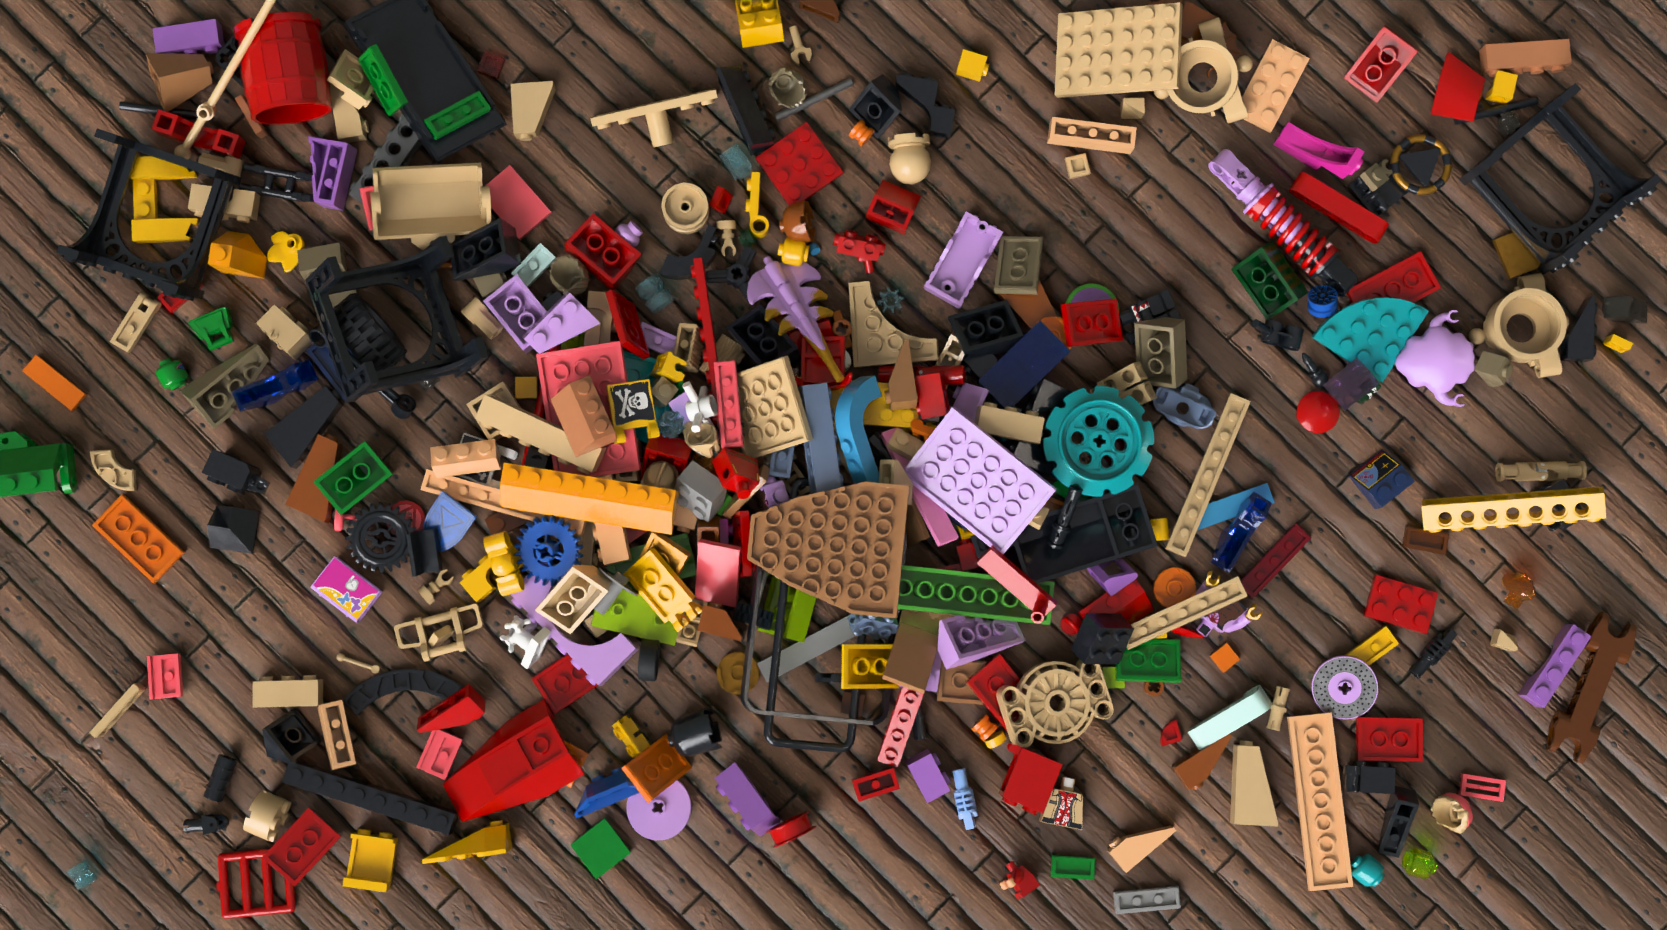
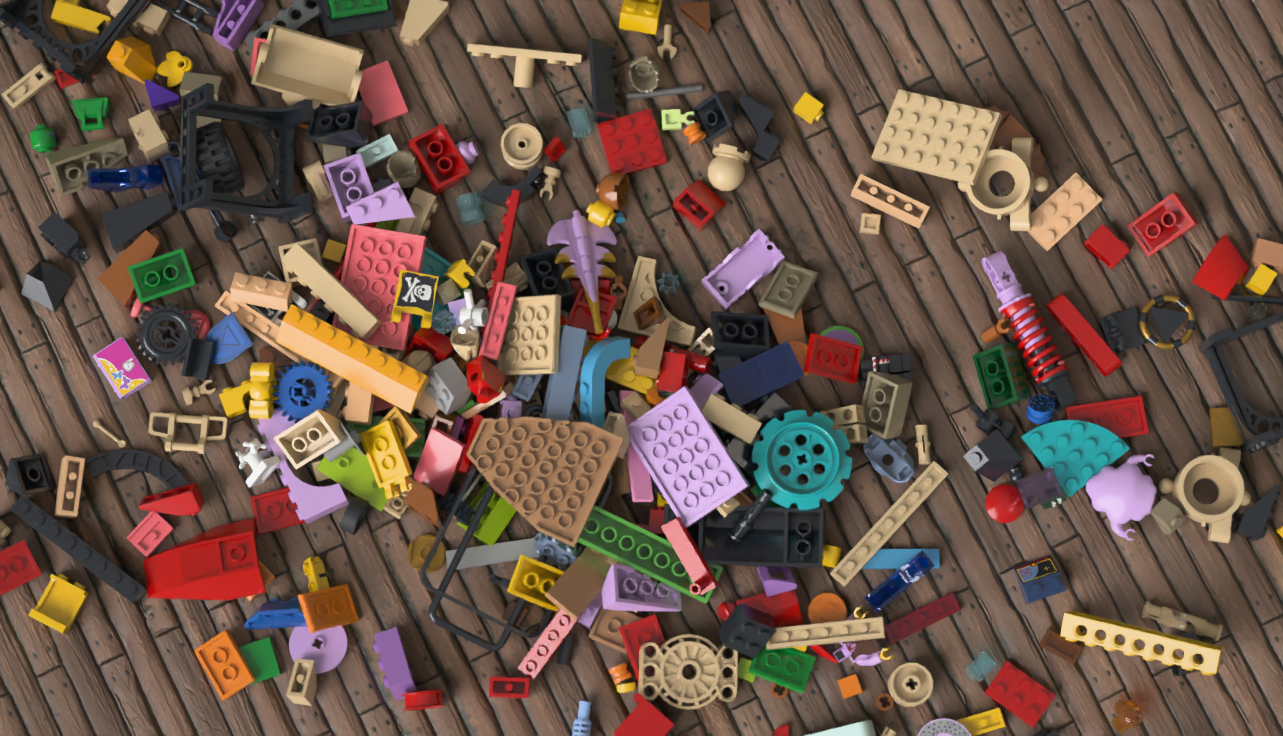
camera: 25 degrees right, 5 degrees down
tan brick [253,675,323,708] -> none
yellow wedge [422,820,512,864] -> none
tan tile [428,625,455,648] -> none
nougat slope [551,375,616,457] -> none
red tile [605,289,650,360] -> none
lavender plate [641,322,676,355] -> none
black cylinder [668,707,722,756] -> none
black bush [706,246,756,304] -> none
clear green plate [738,228,756,247] -> none
yellow plate [746,172,769,238] -> none
red brick [833,230,886,273] -> none
medium lavender brick [905,749,951,803] -> none
tan slope [1120,97,1145,119] -> none
dark pink arch [1273,122,1365,179] -> none
dark tan plate [1360,159,1393,192] -> none
none -> dark purple slope [145,79,182,112]
none -> orange tile [194,629,257,701]
none -> tan slope [286,658,317,706]
none -> reddish brown slope [633,296,666,330]
none -> yellowish green plate [661,109,694,130]
none -> dark orange bush [875,693,894,711]
none -> tan wheel [888,663,933,707]
none -> tan pin [915,425,931,465]
none -> black slope [963,428,1023,482]
none -> clear light blue brick [965,651,998,682]
none -> dark orange bar [980,318,1013,343]
none -> red brick [1084,224,1130,270]

